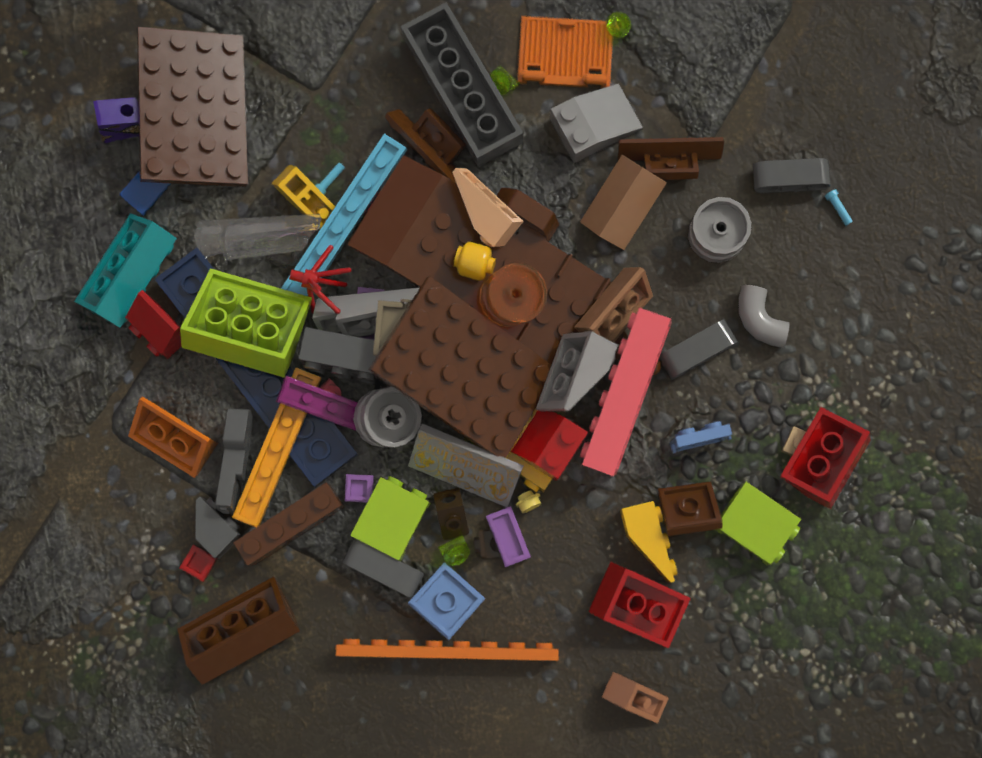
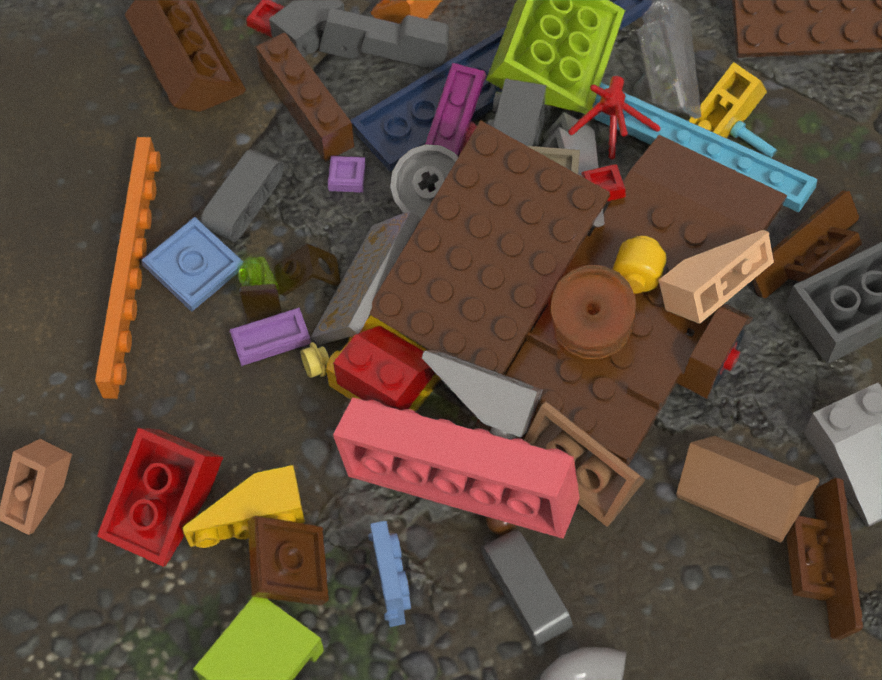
camera: 90 degrees right, 20 degrees down
light orange tile [232,368,322,527] -> none
lime panel [350,476,430,561] -> none
light grey wheel [688,197,752,263] -> none
none -> red tile [581,164,626,202]

